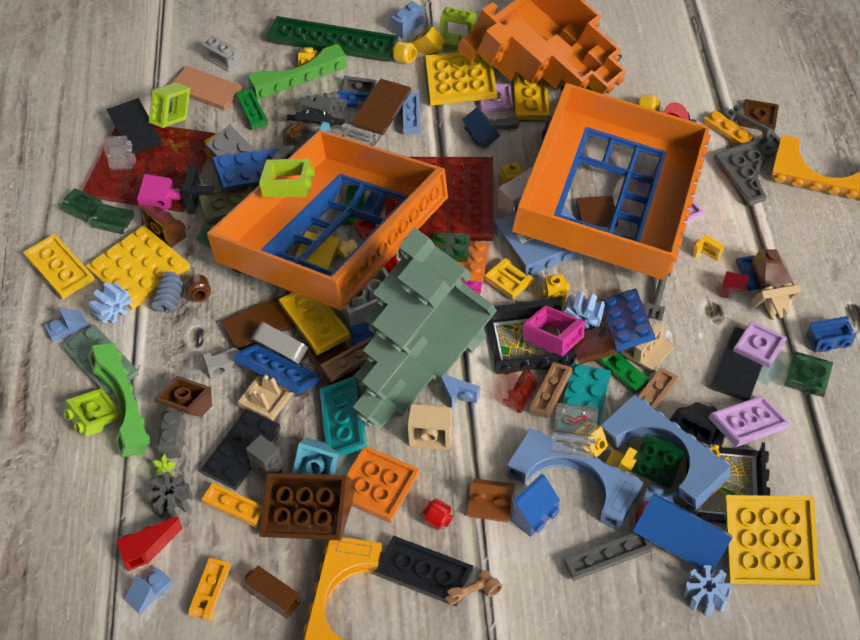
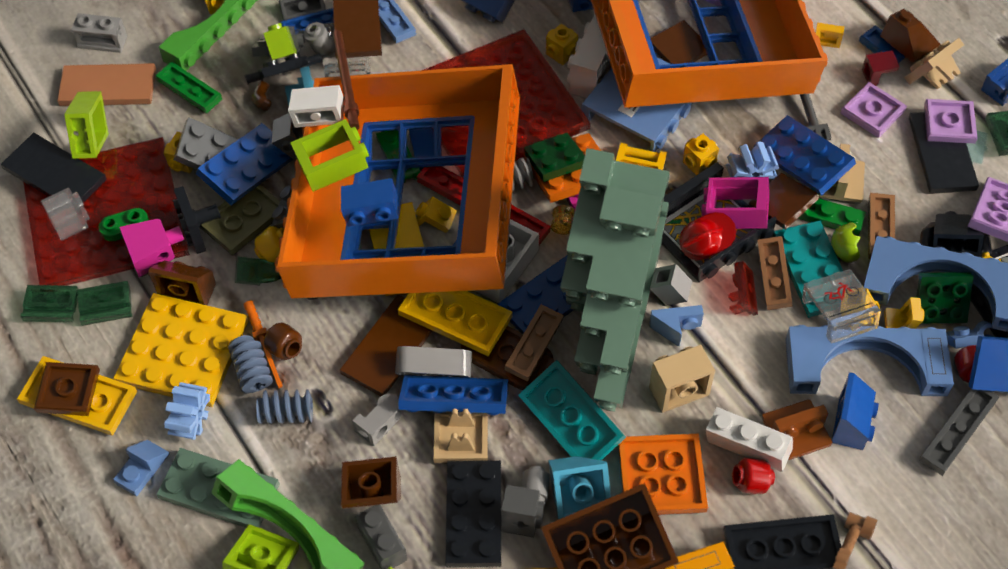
camera: 30 degrees left, 5 degrees up
none -> reddish brown tile [34,362,100,416]
none -> green plate [99,208,149,241]
none -> orange sword [243,300,283,388]
none -> sand blue piece [256,389,313,424]
none -> lime brick [263,23,297,60]
none -> white brick [288,85,345,128]
none -> light grey brick [304,22,333,55]
none -> copper bar [333,30,359,130]
none -> blue hinge [341,178,399,227]
none -> light grey brick [522,466,550,506]
none -> light grey brick [650,264,692,306]
none -> red piece [679,212,736,260]
none -> white brick [706,407,793,472]
none -> lime hair [831,222,860,263]
none -> lavender tile [840,82,907,138]

